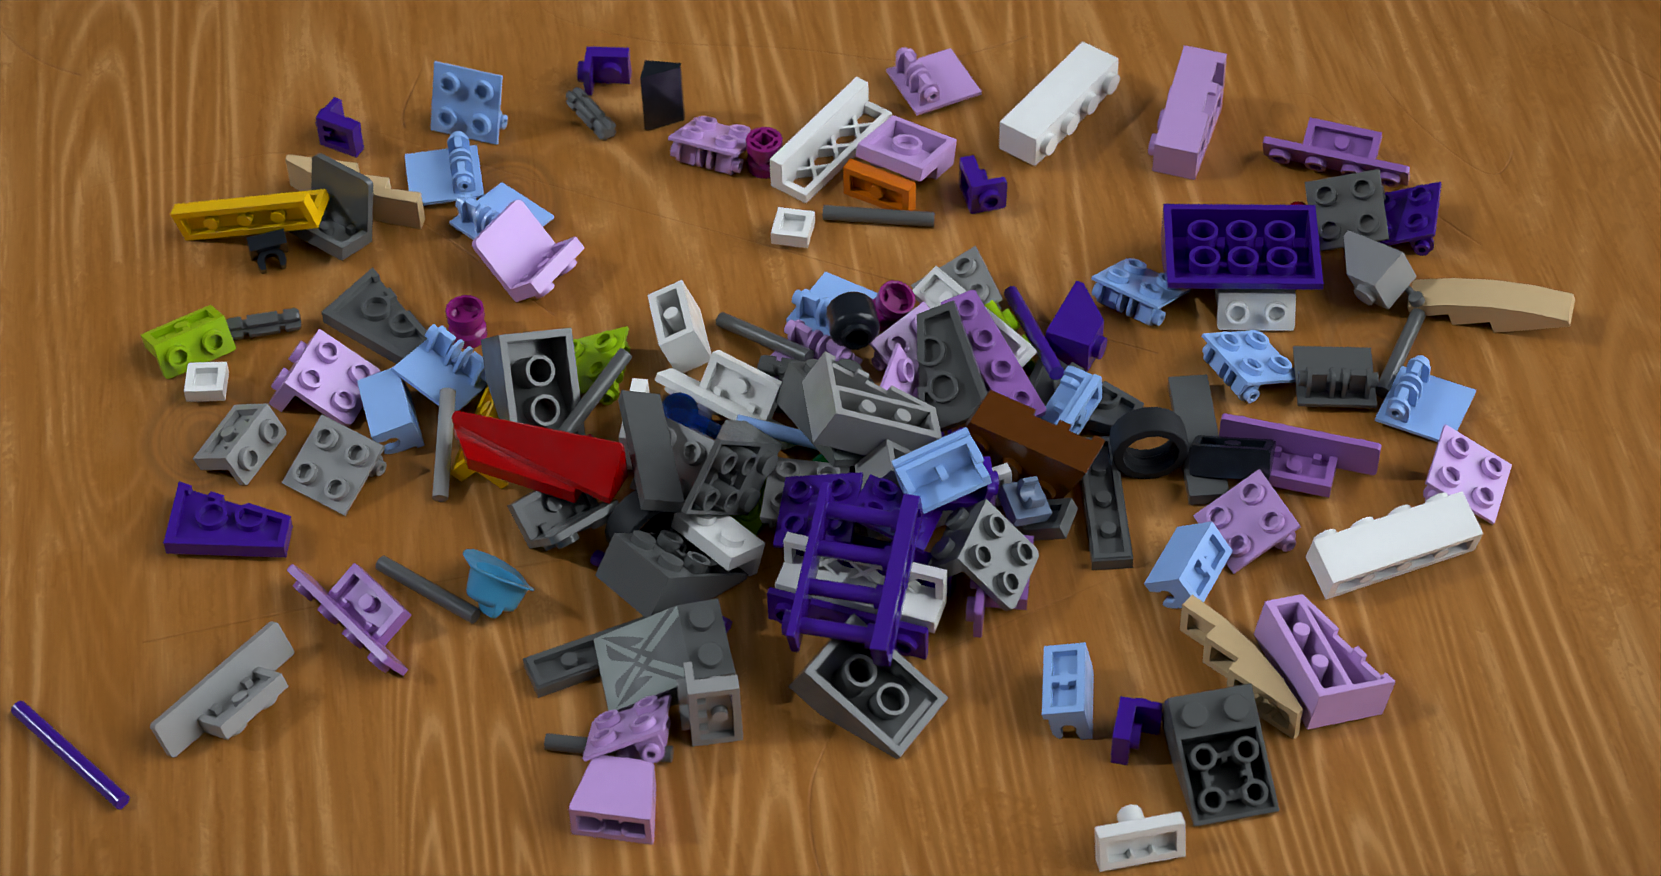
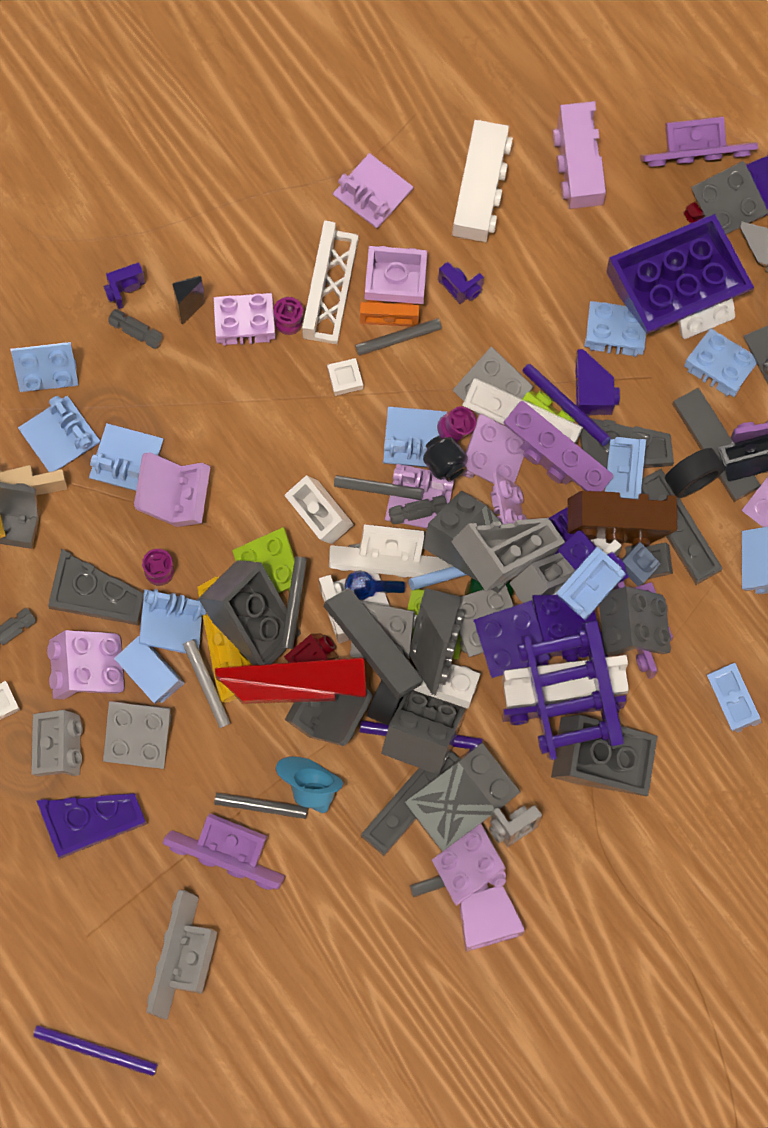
camera: 30 degrees left, 25 degrees up
dark grey wing [917,300,988,432] -> none

